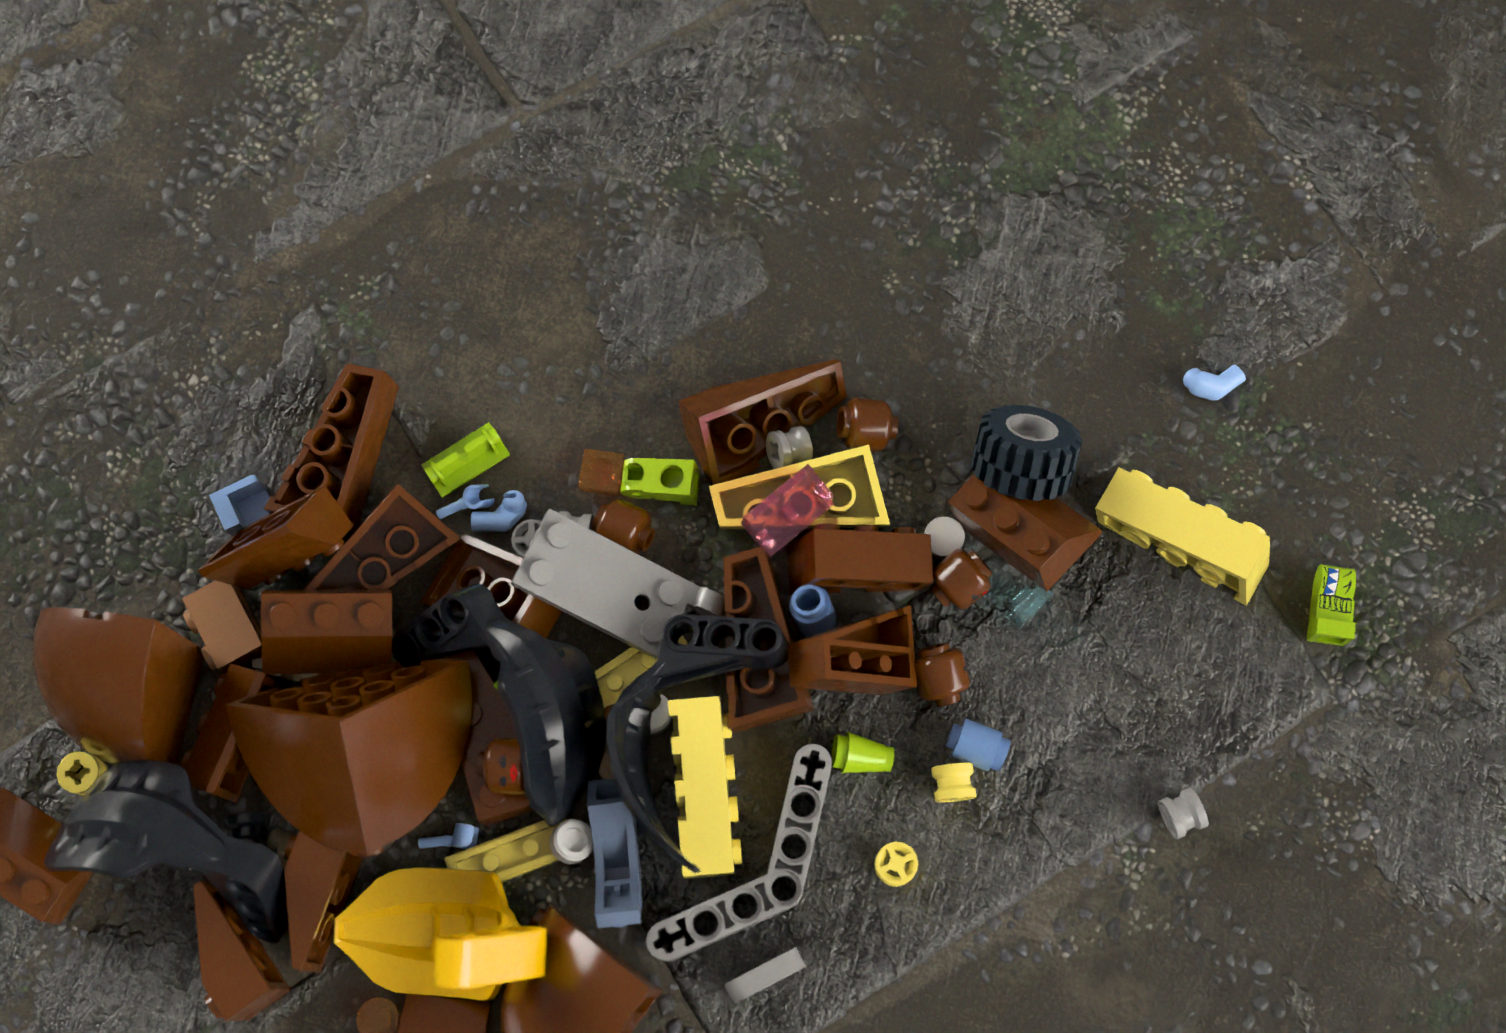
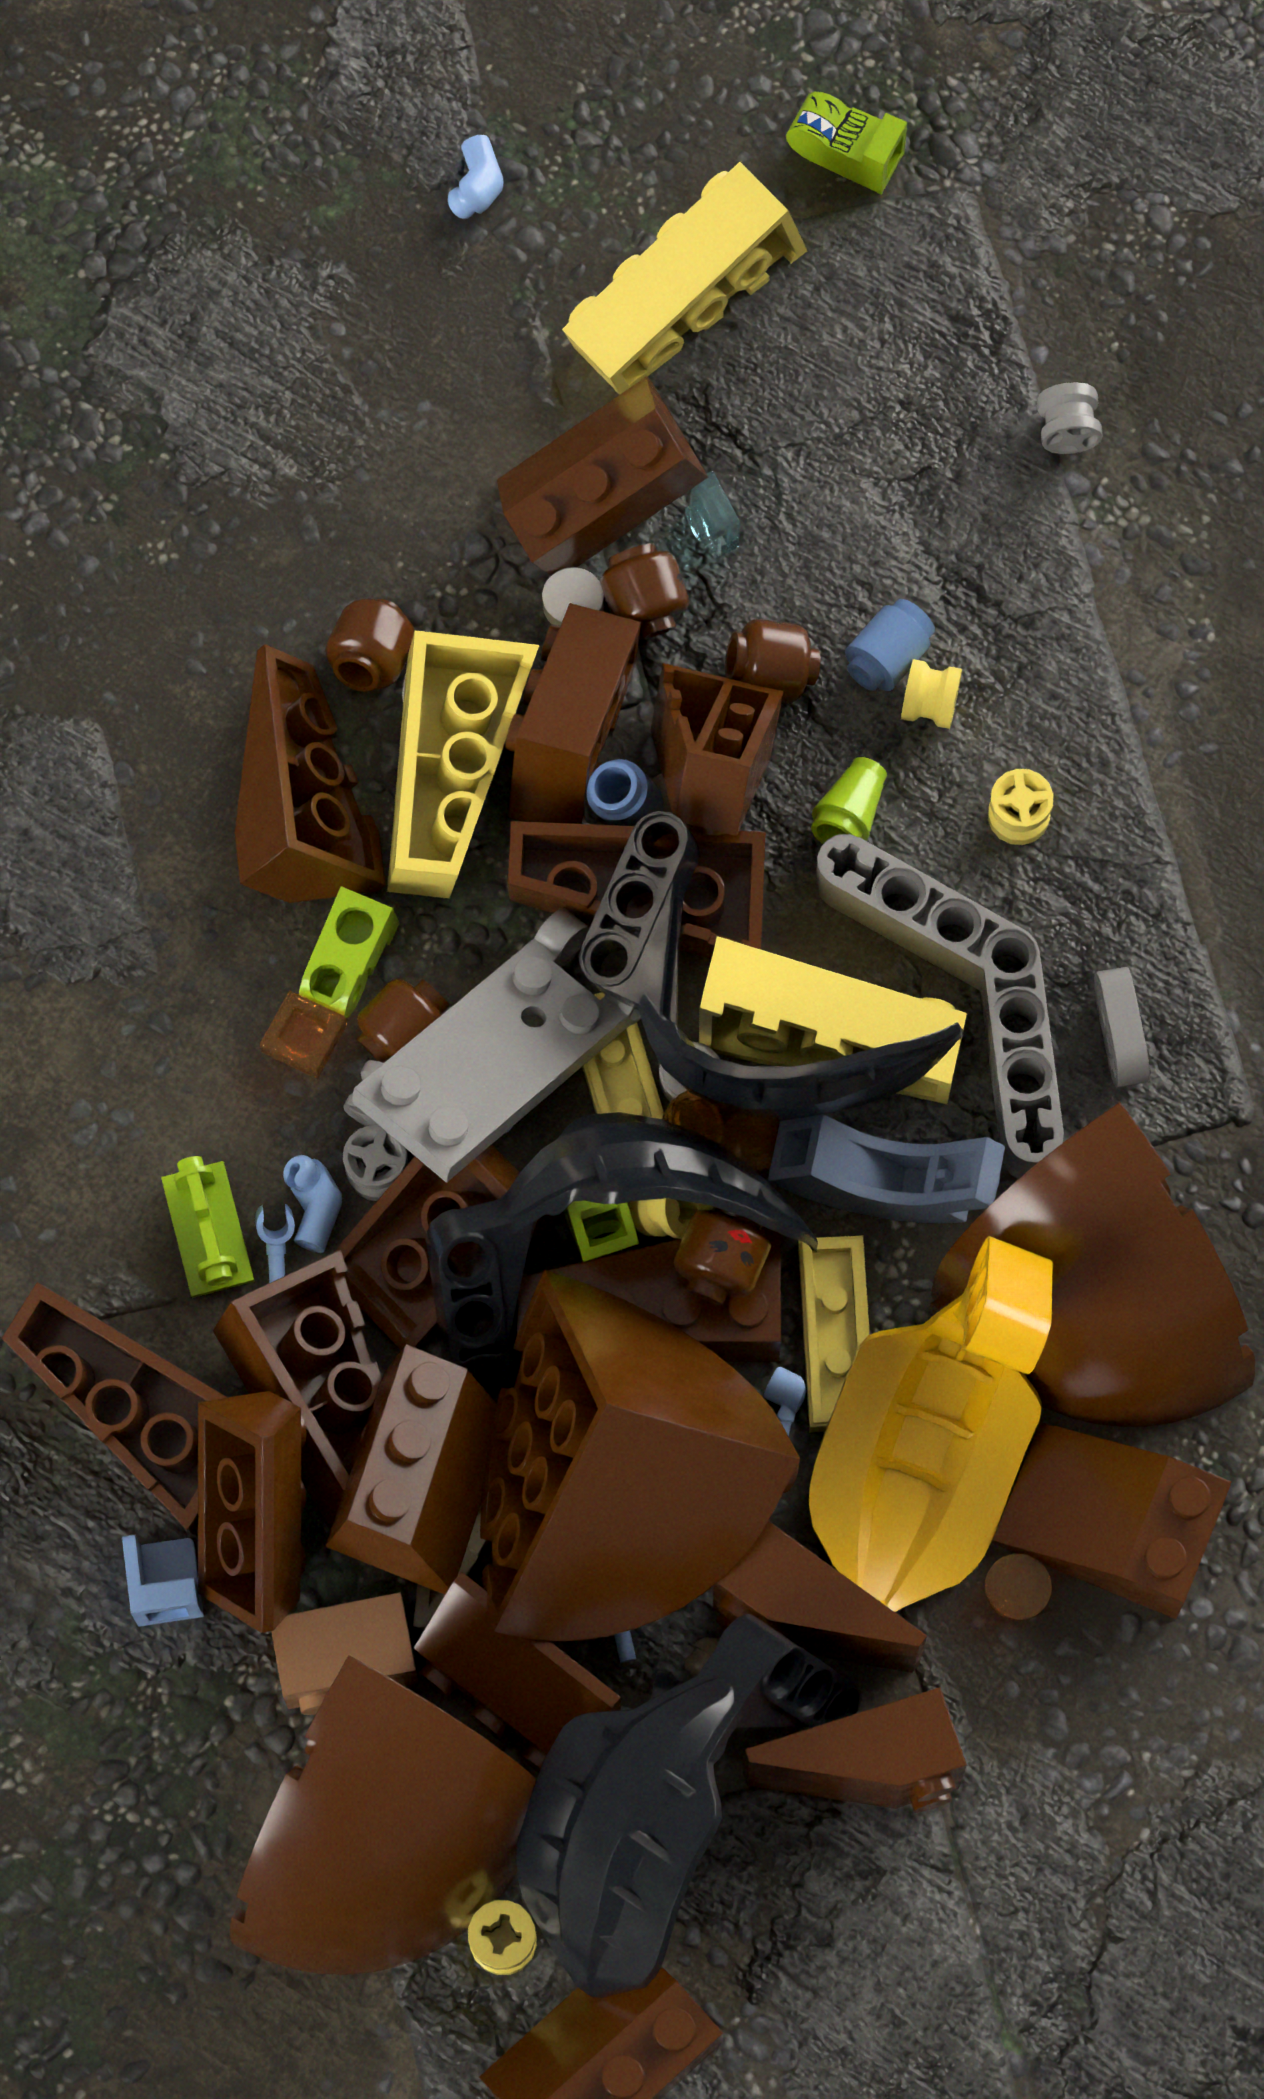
camera: 75 degrees left, 5 degrees down
white tile [550,819,593,864] -> none
clear pink hinge [741,464,834,558] -> none
light grey wheel [766,426,813,469] -> none
black wheel [971,405,1082,501] -> none

